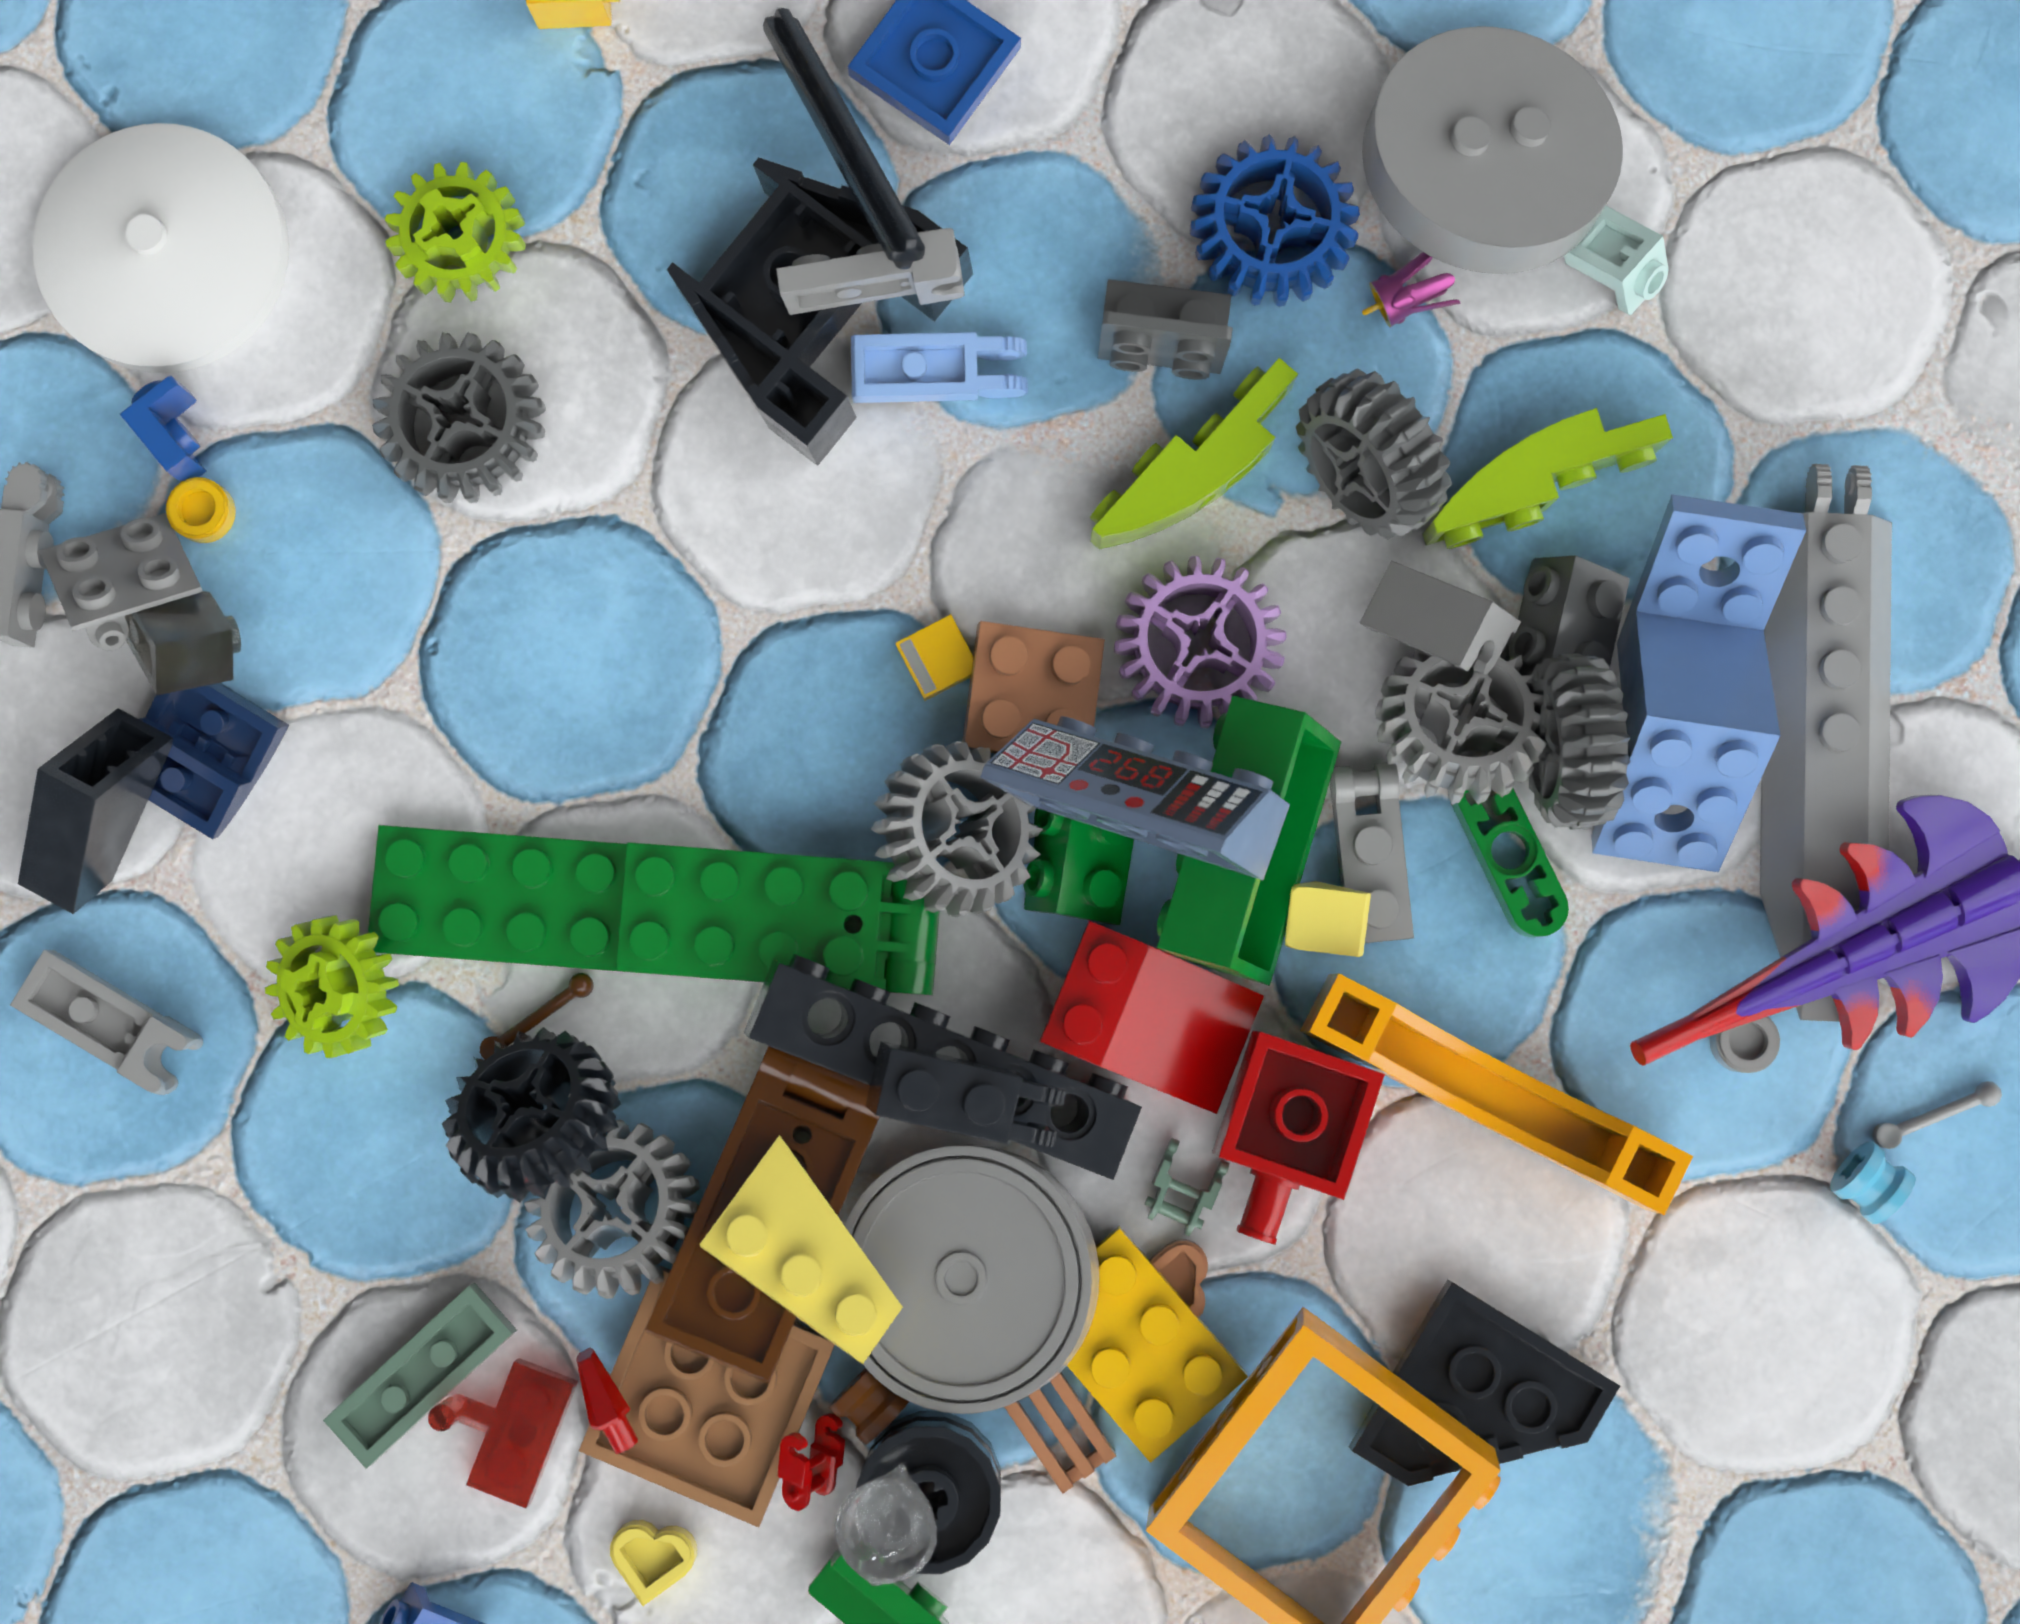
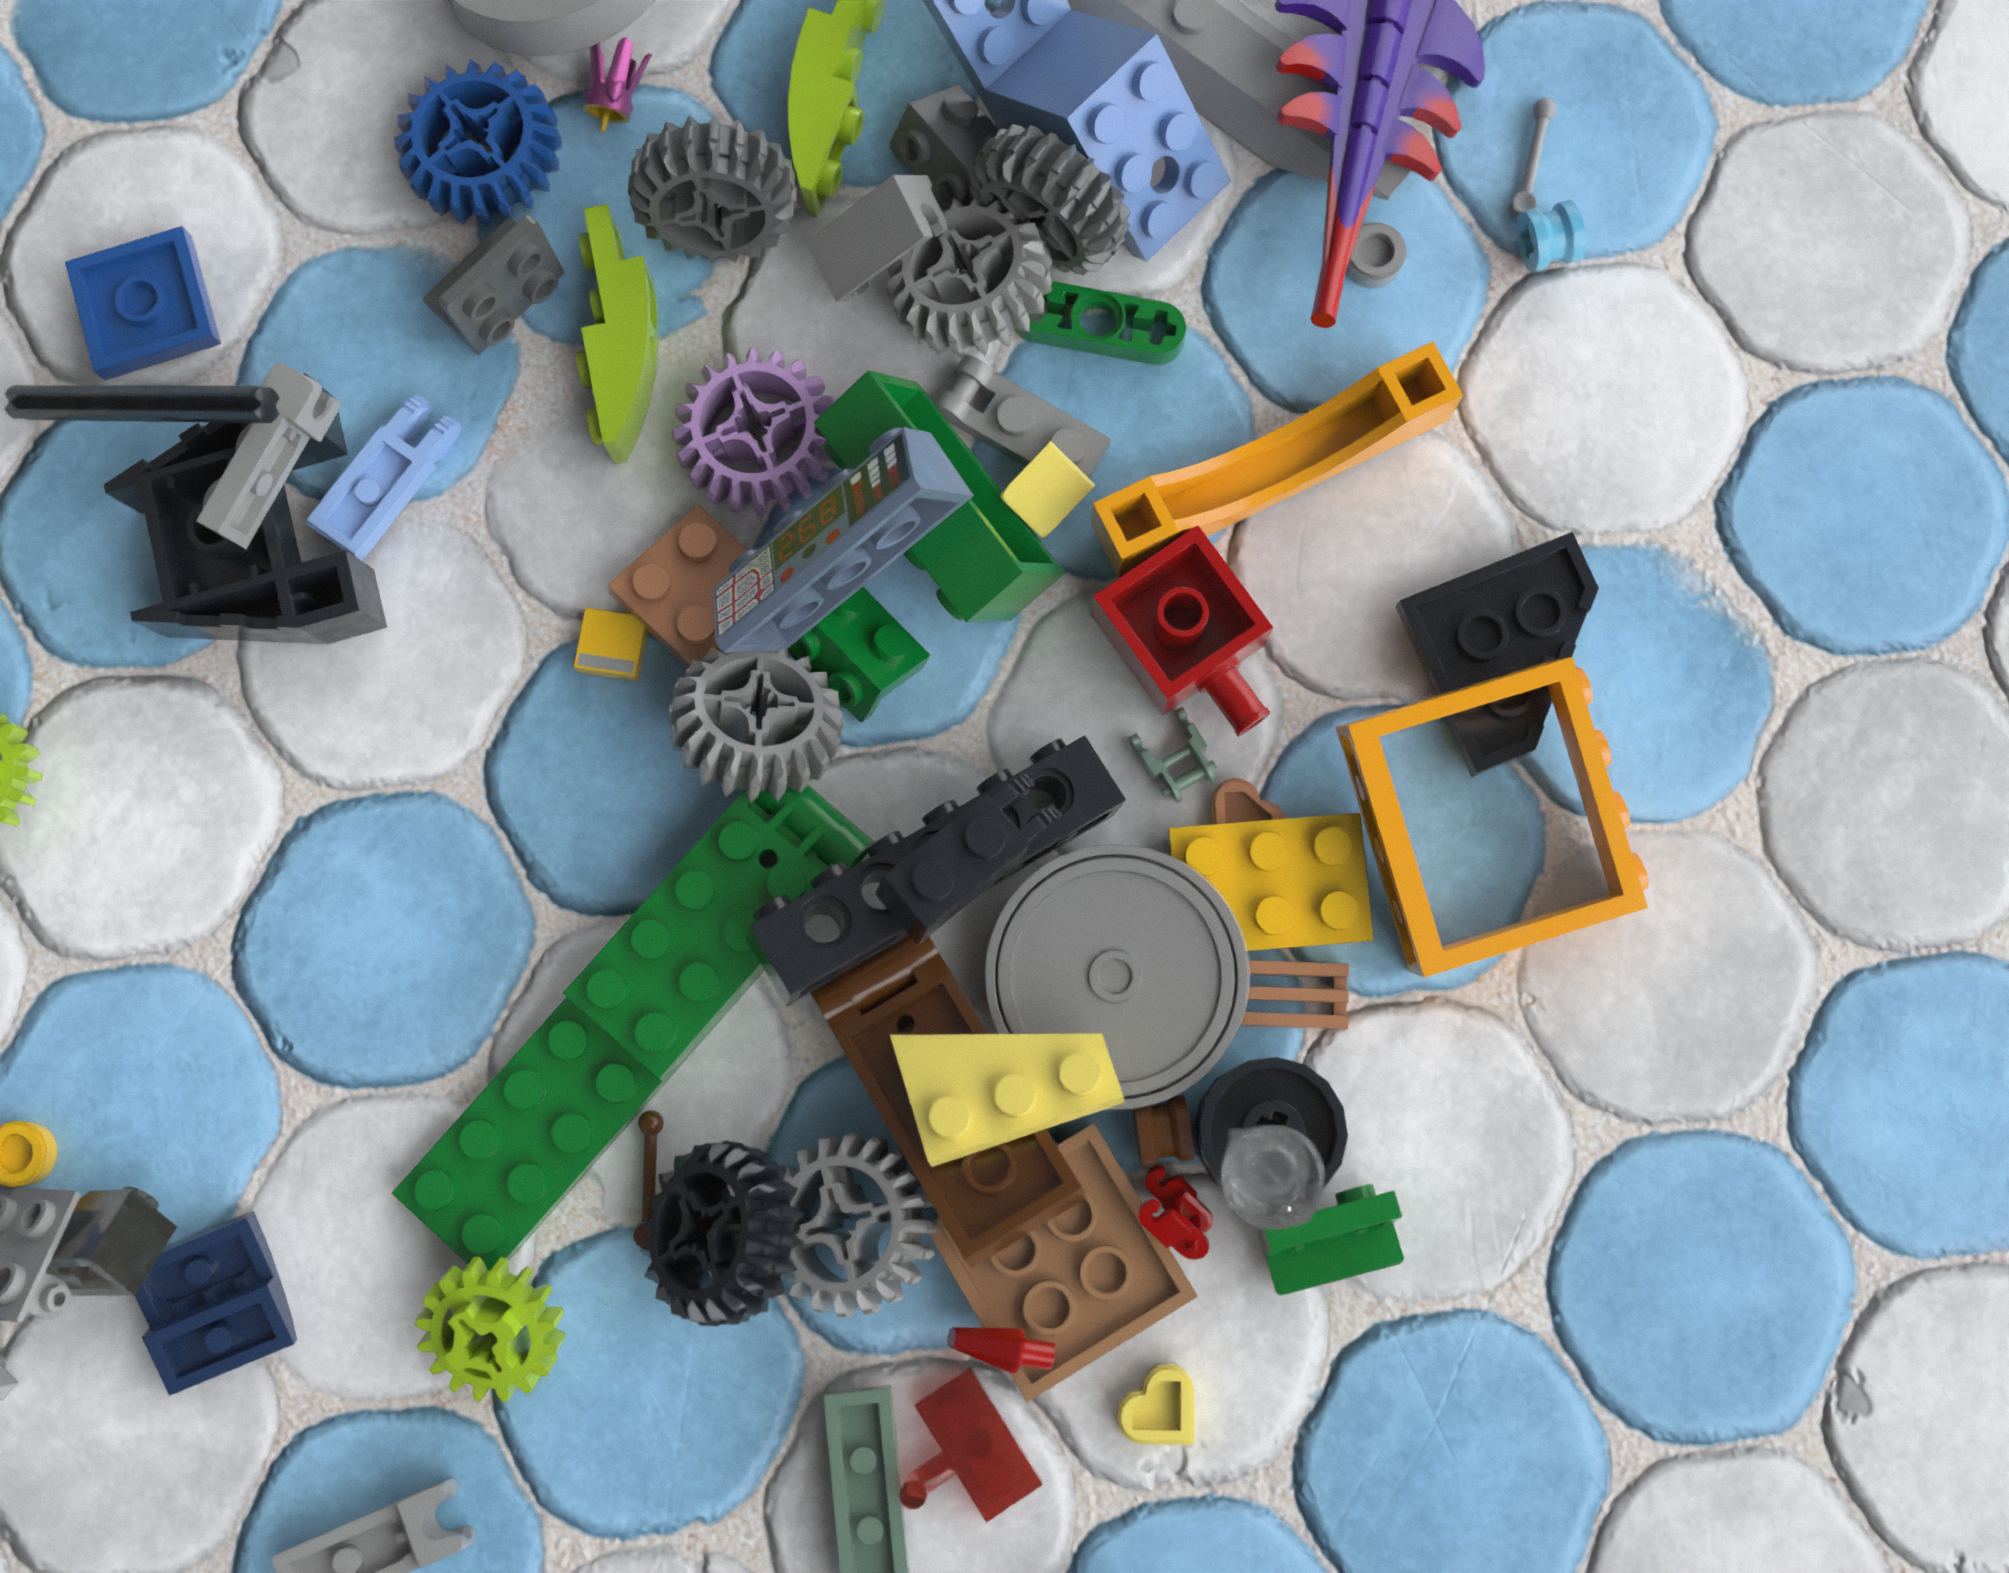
camera: 50 degrees left, 5 degrees down
black slope [18,708,173,914] -> none
dark grey gear [372,332,546,503] -> none
red slope [1039,921,1264,1114] -> none

